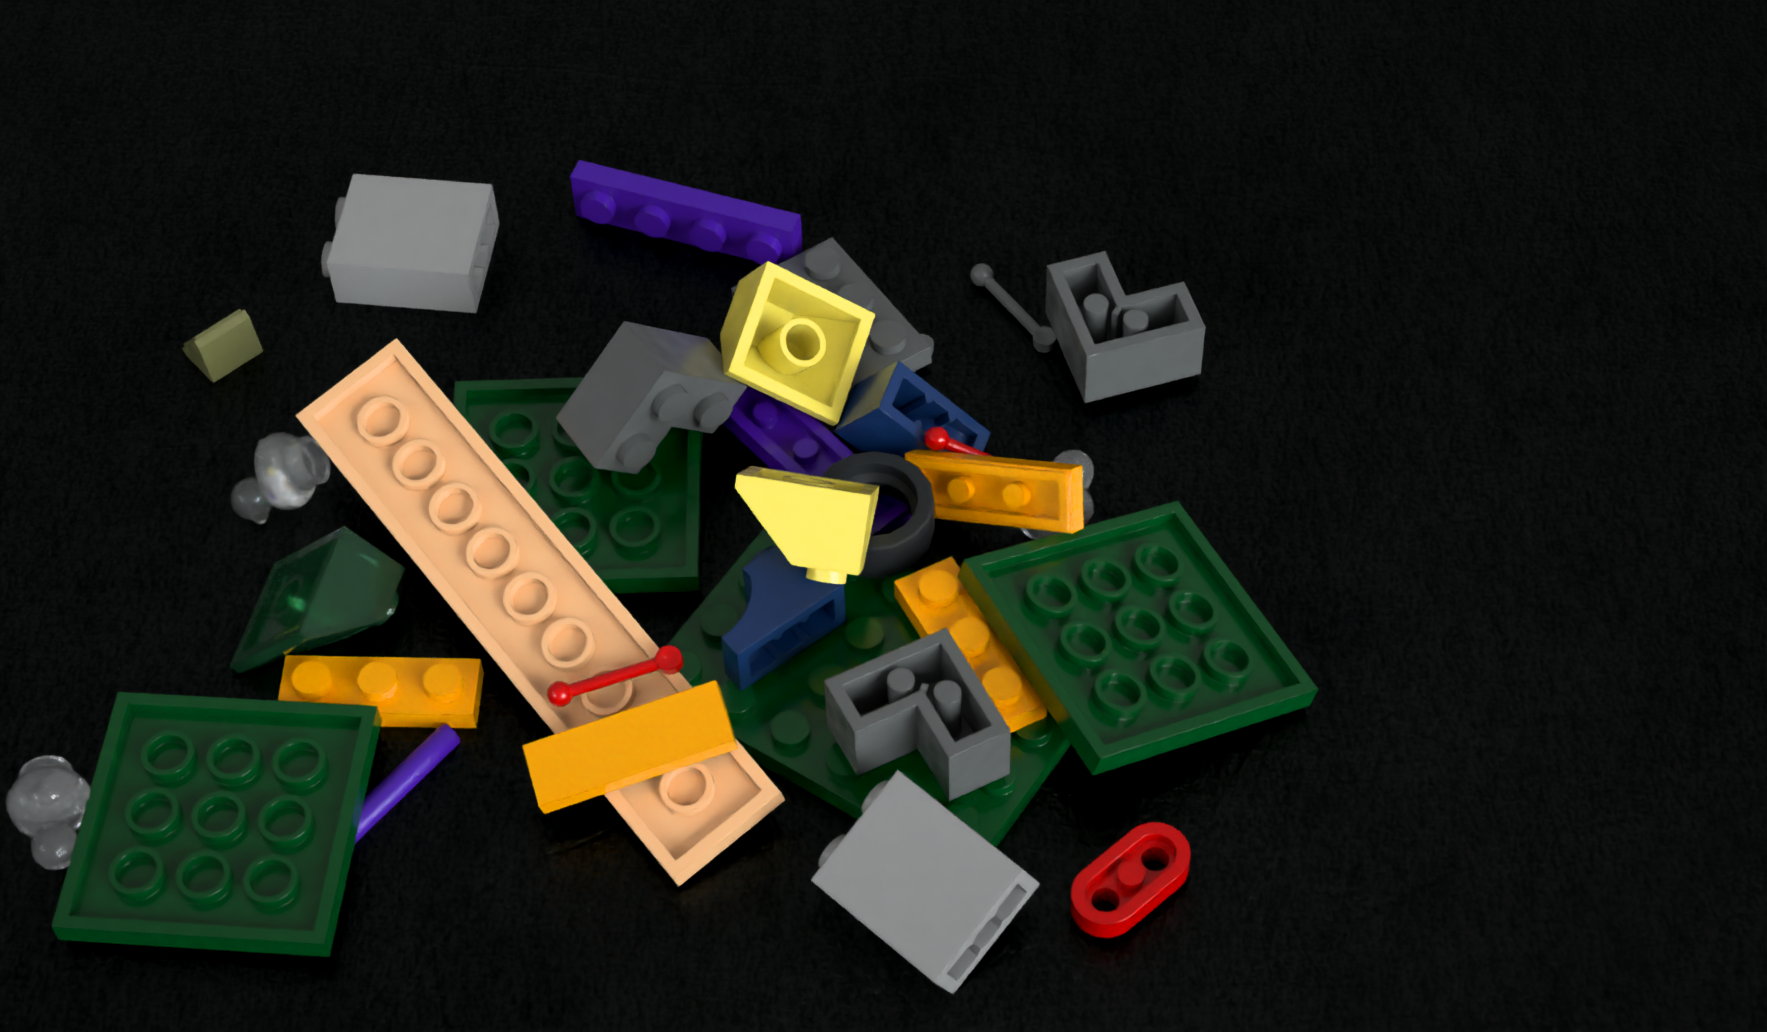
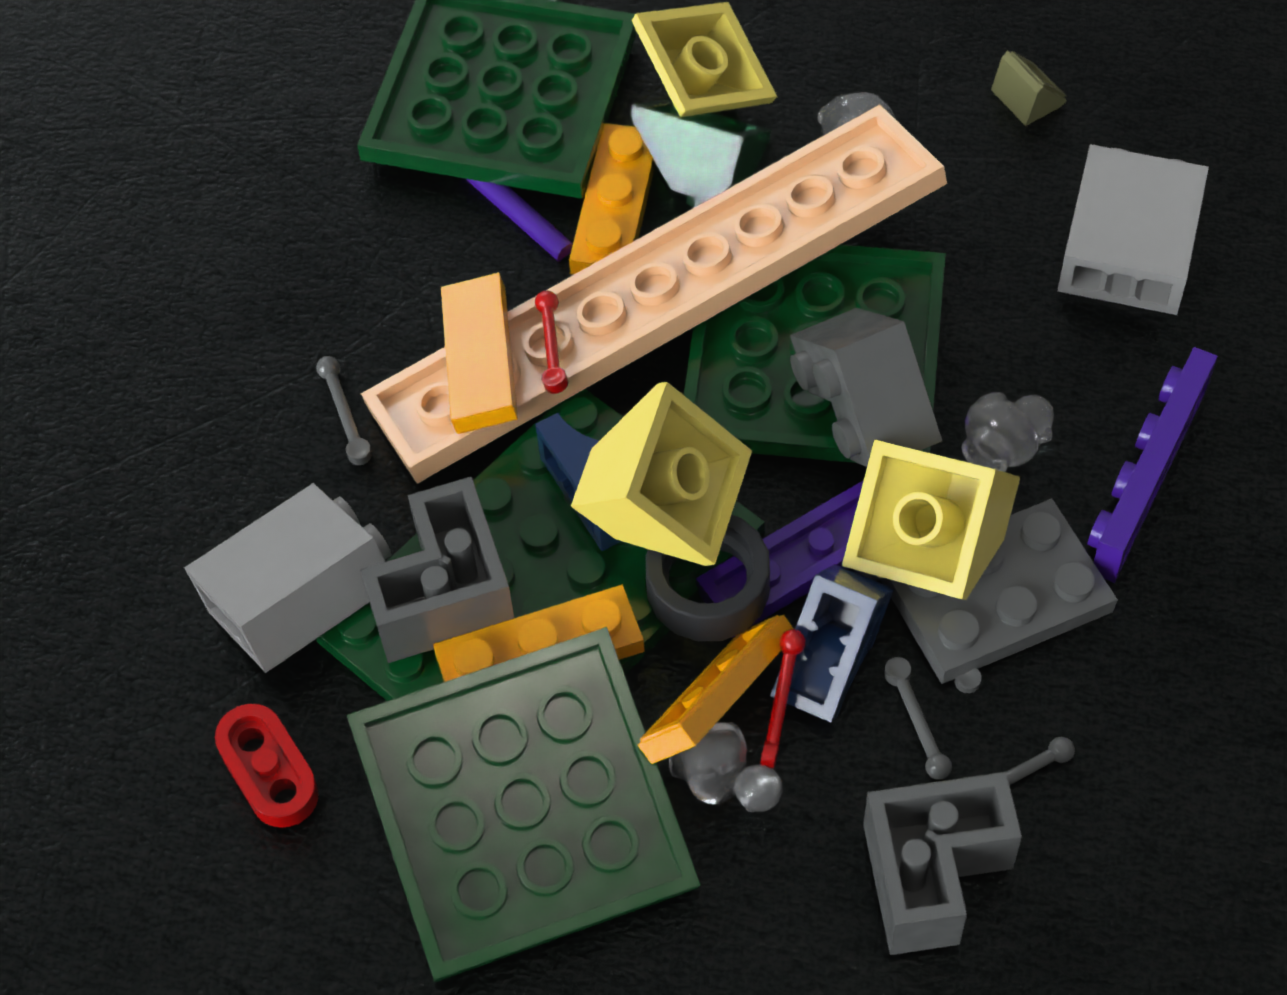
camera: 100 degrees right, 5 degrees up
none -> dark grey hinge [316,356,372,465]
none -> light yellow slope [632,2,777,117]
none -> dark grey hinge [884,657,952,780]
none -> clear animal [962,392,1054,472]

